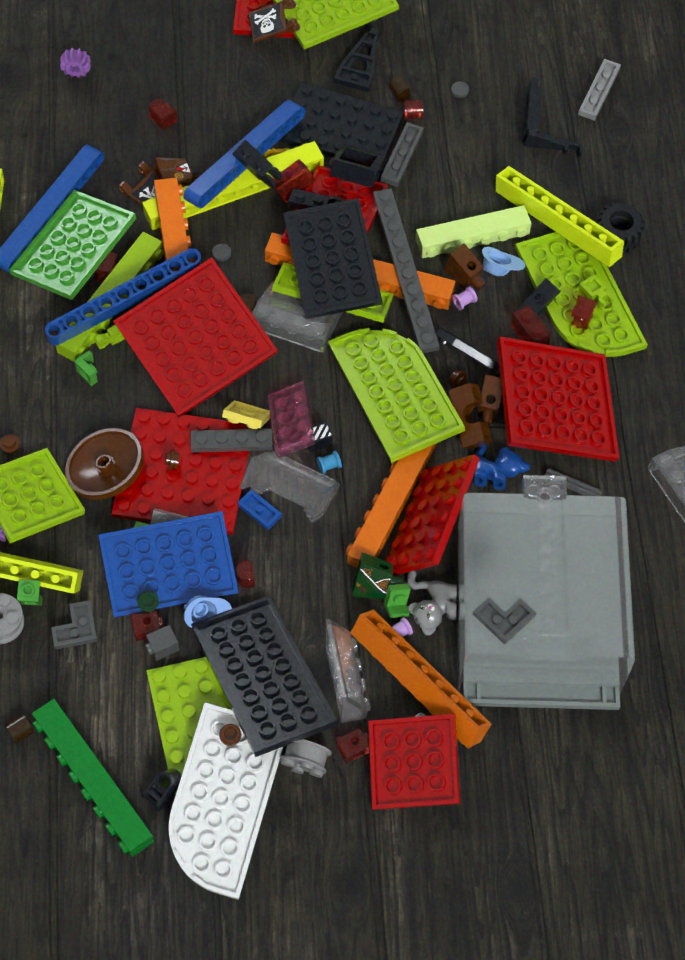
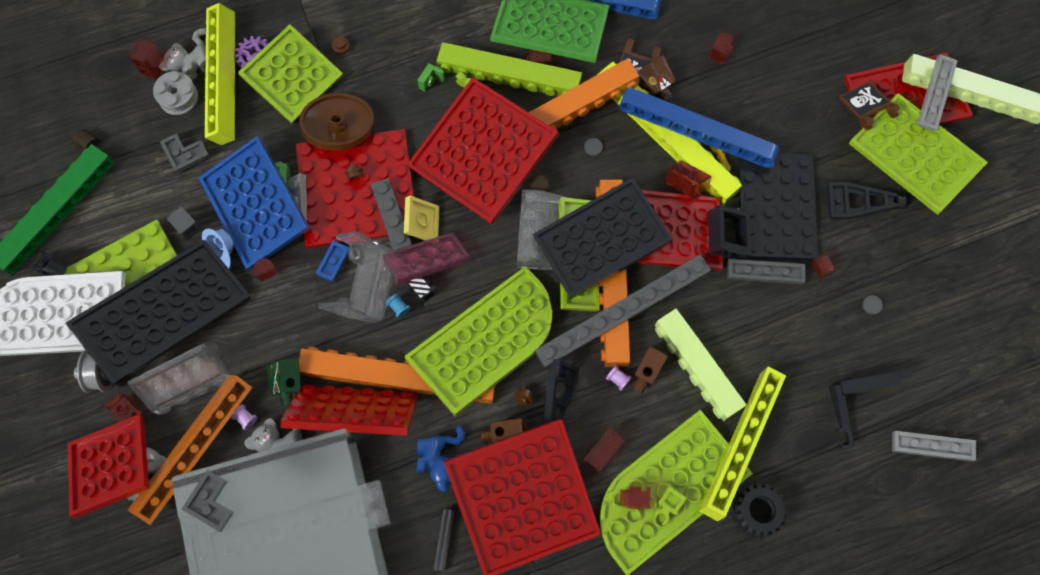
camera: 75 degrees right, 10 degrees up
bright green bracket [17,580,43,606] -> none
blue beam [45,248,201,345] -> none
clear red brick [131,611,164,641] -> none
dark green plate [137,591,159,612] -> none
reddish brown plate [219,724,242,746] -> none
black hinge [232,140,283,188] -> none
black hinge [288,189,344,209] -> none
bright green bracket [383,583,411,618] -> none
dark brown brick [389,75,410,102] -> none
reddish brown arch [449,383,493,449] -> none
light blue piece [482,247,525,276] -> none
black plate [520,278,561,320] -> none

